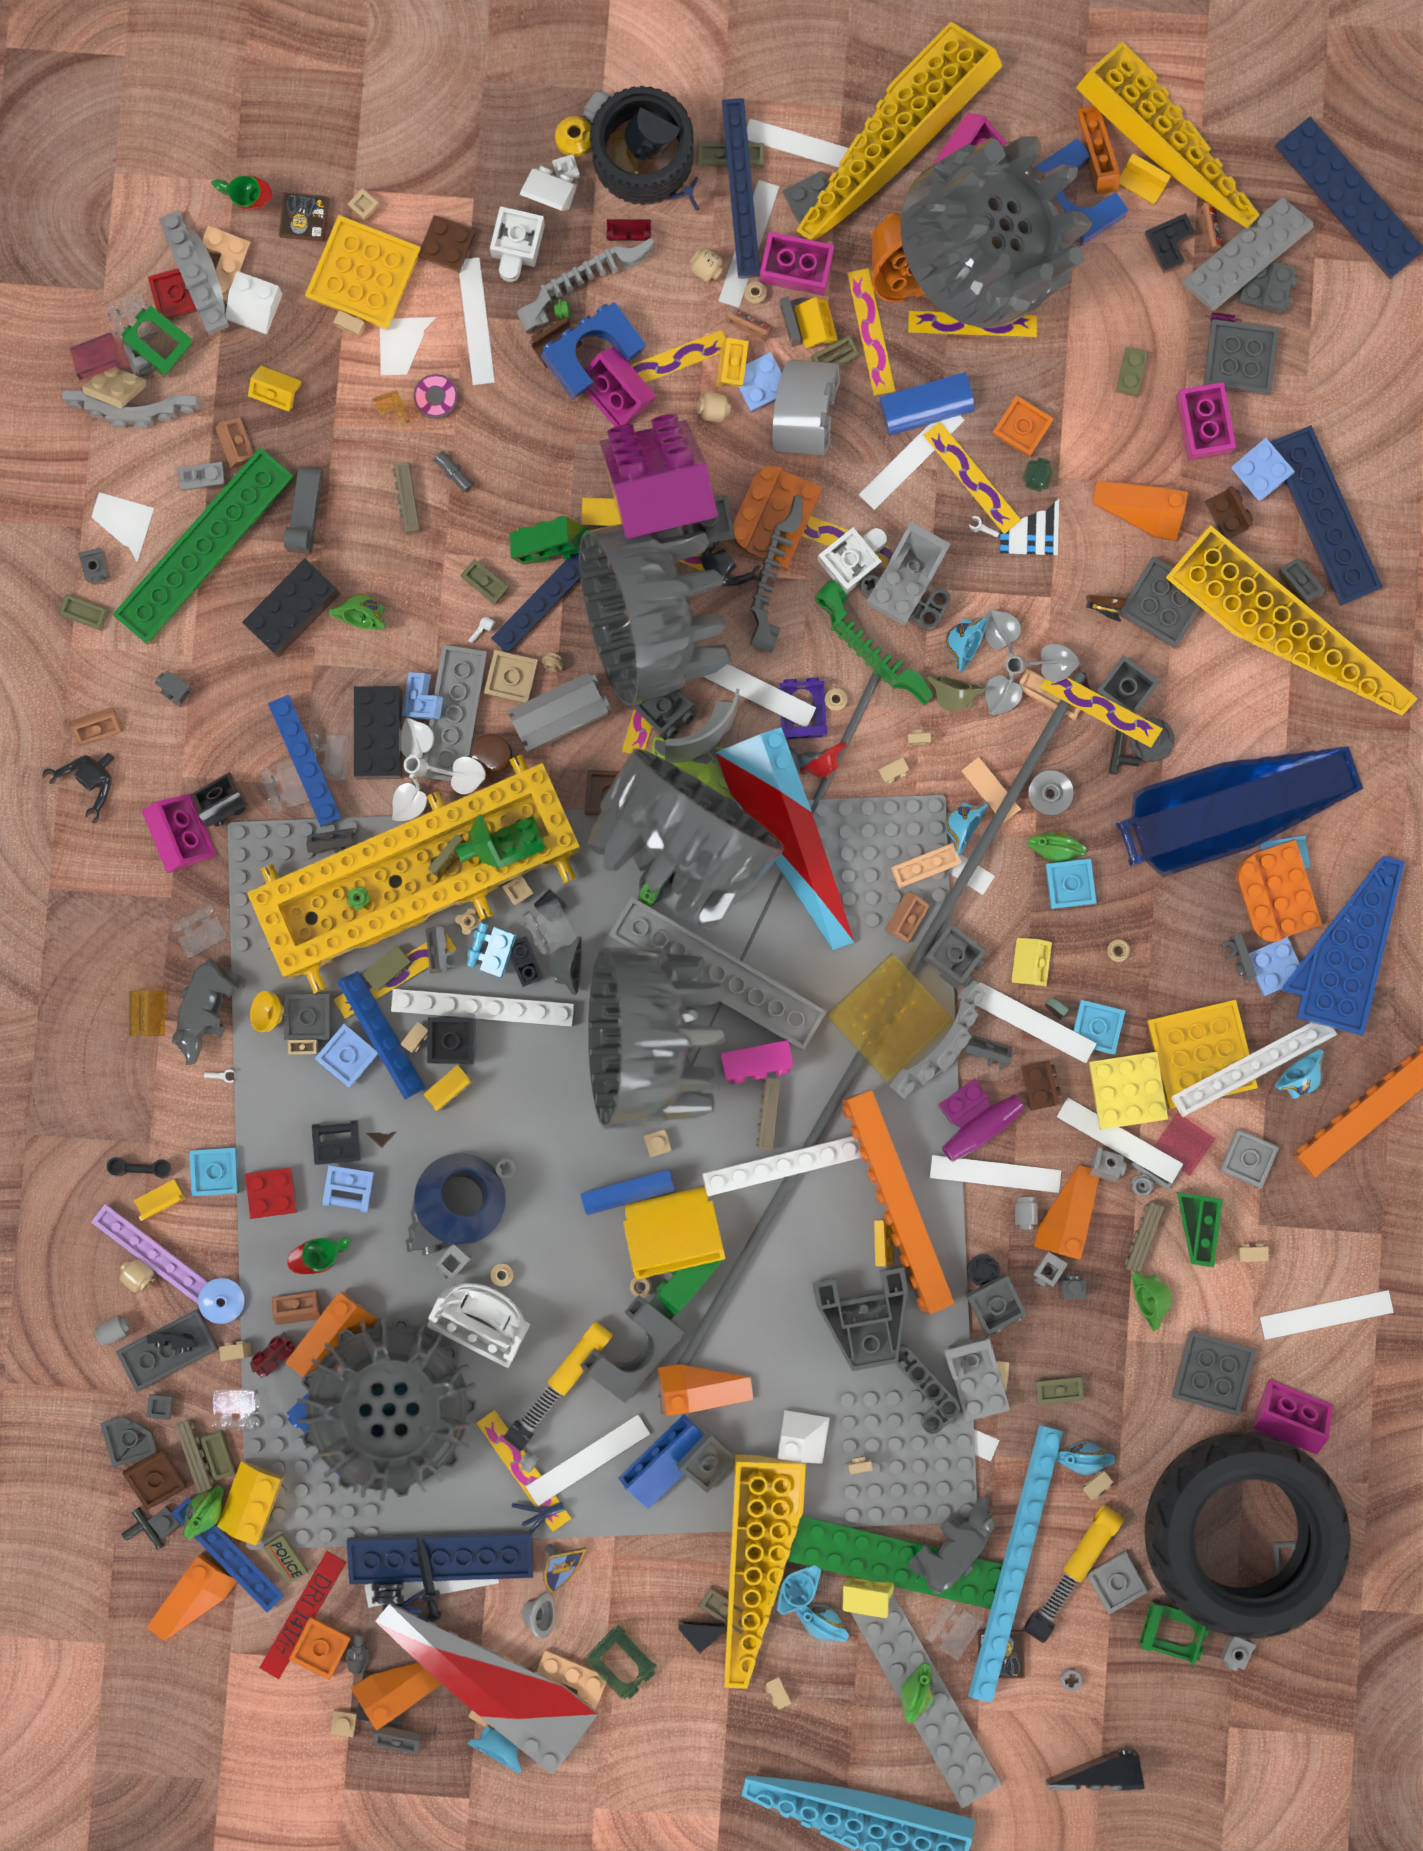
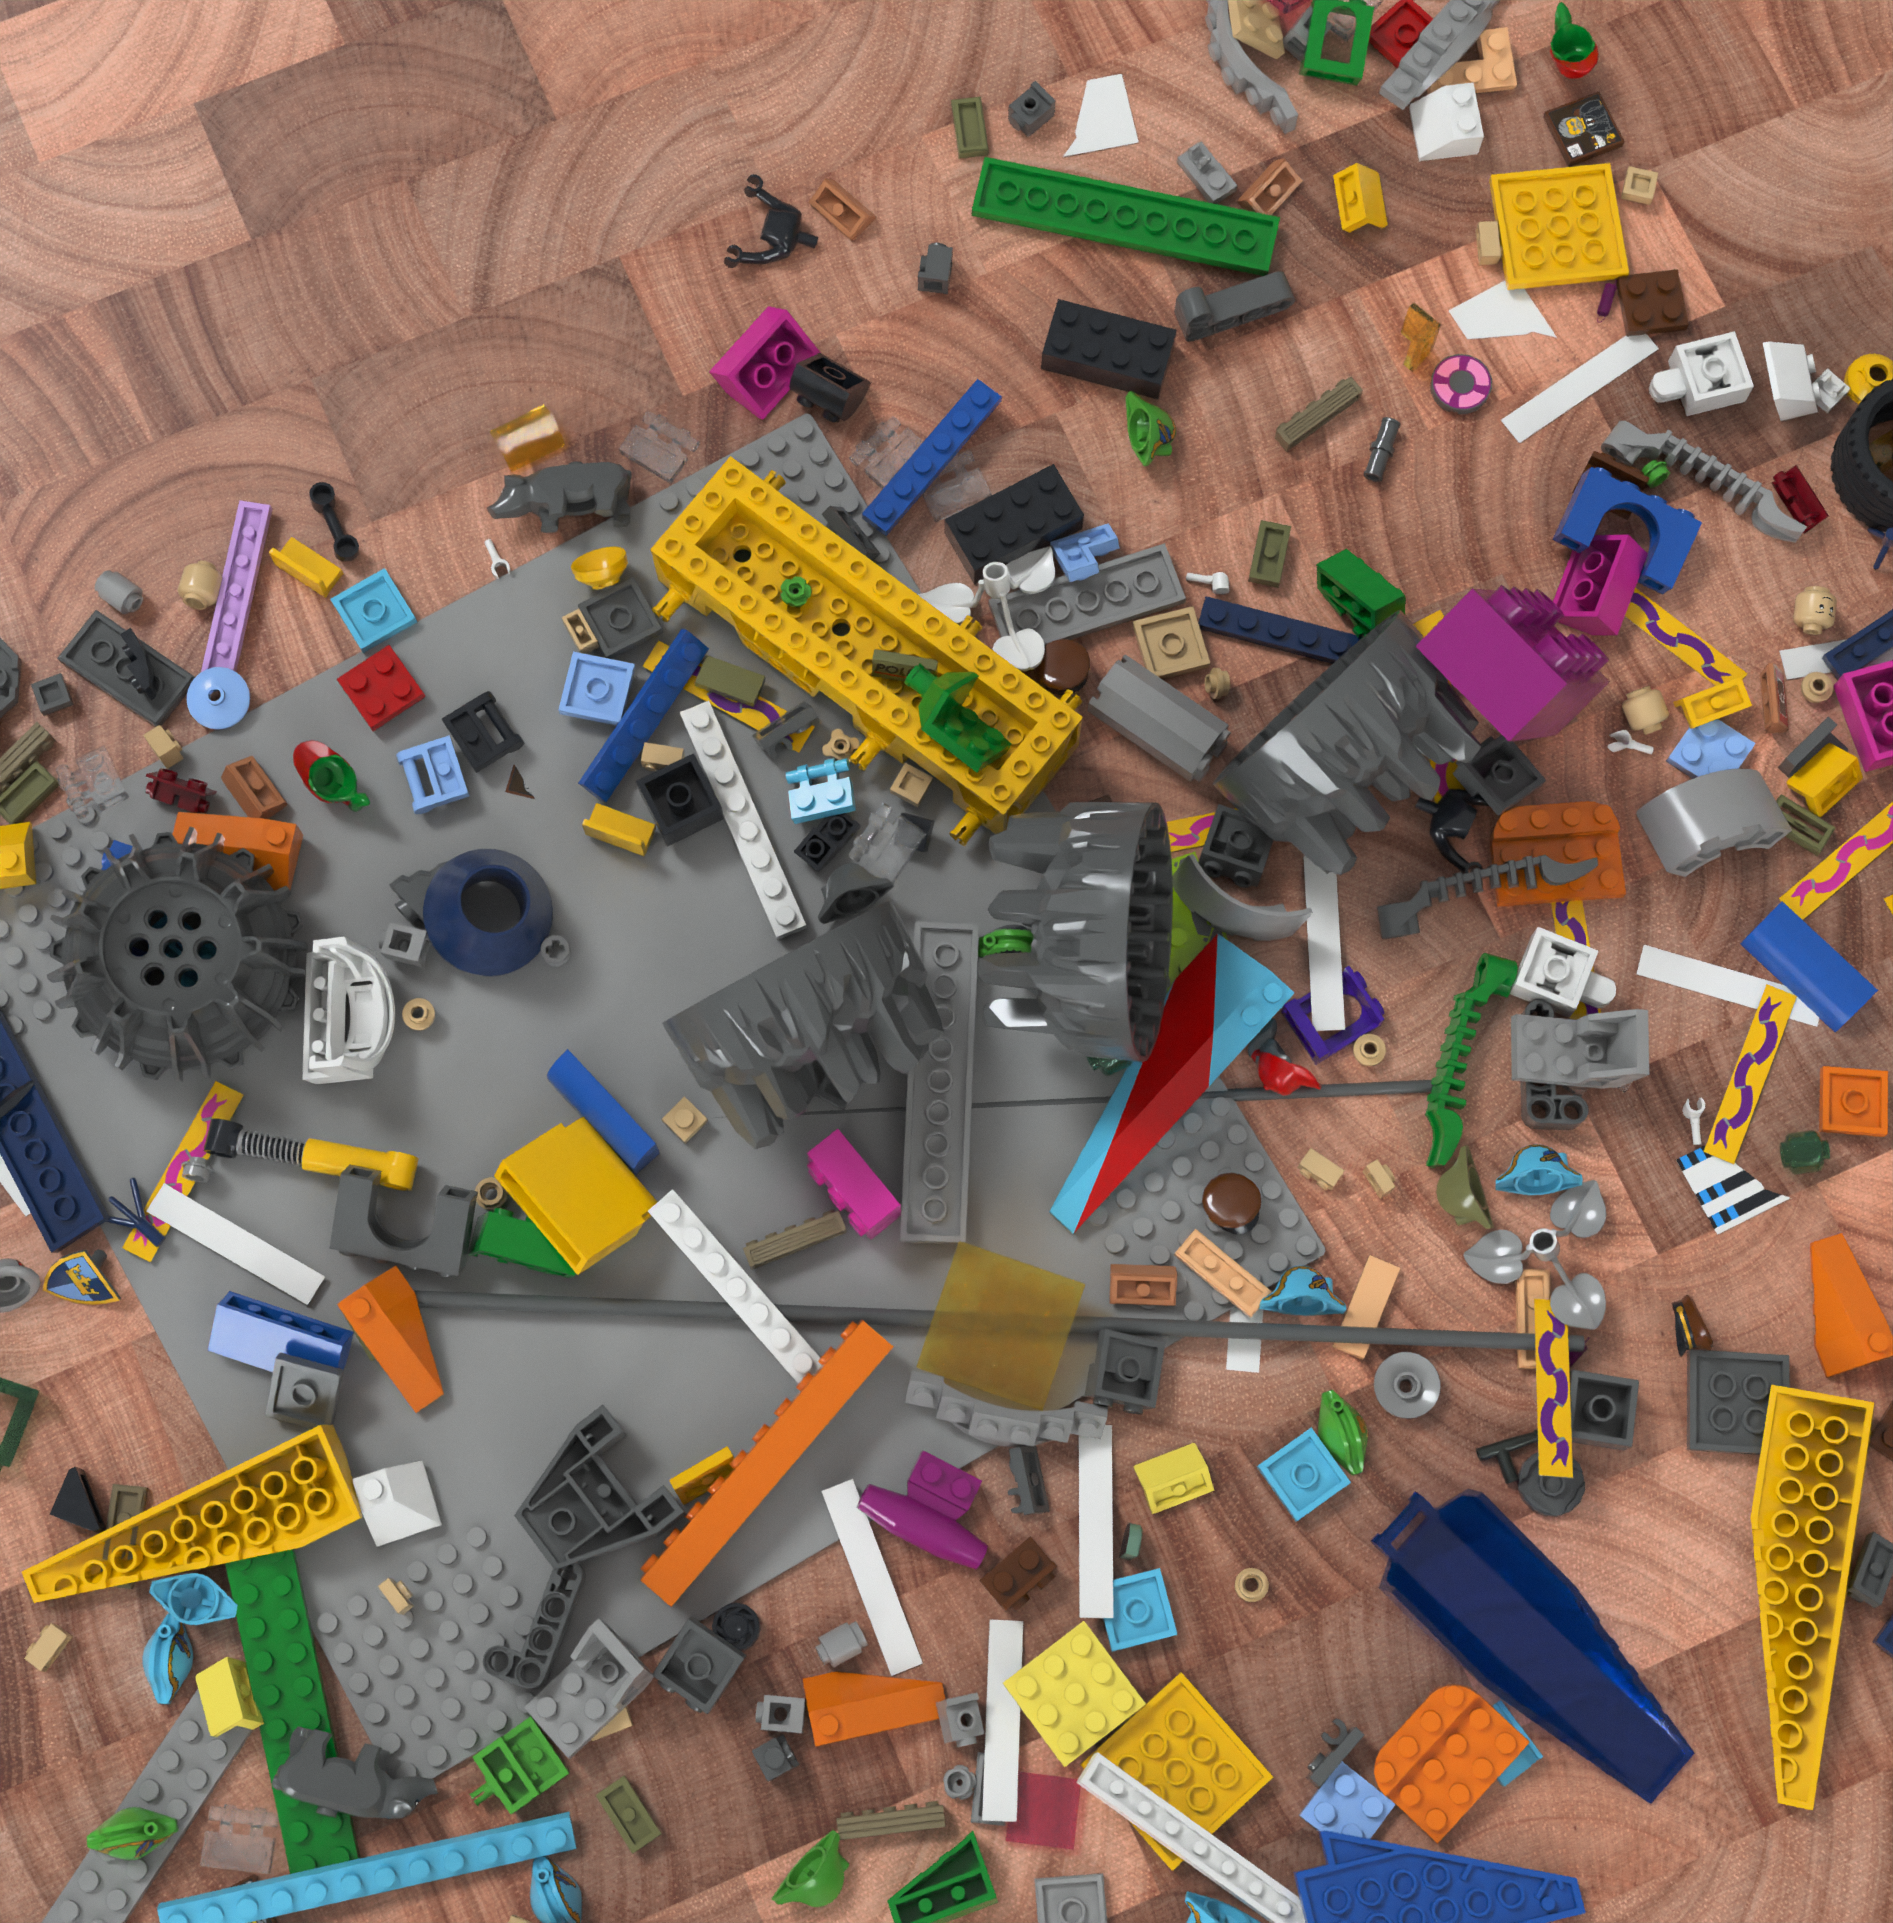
camera: 60 degrees right, 10 degrees down
none -> bright green plate [470,1716,570,1815]
none -> reddish brown piece [1202,1173,1261,1234]
none -> magenta piece [1597,278,1617,322]
none -> white hand [1608,730,1654,755]

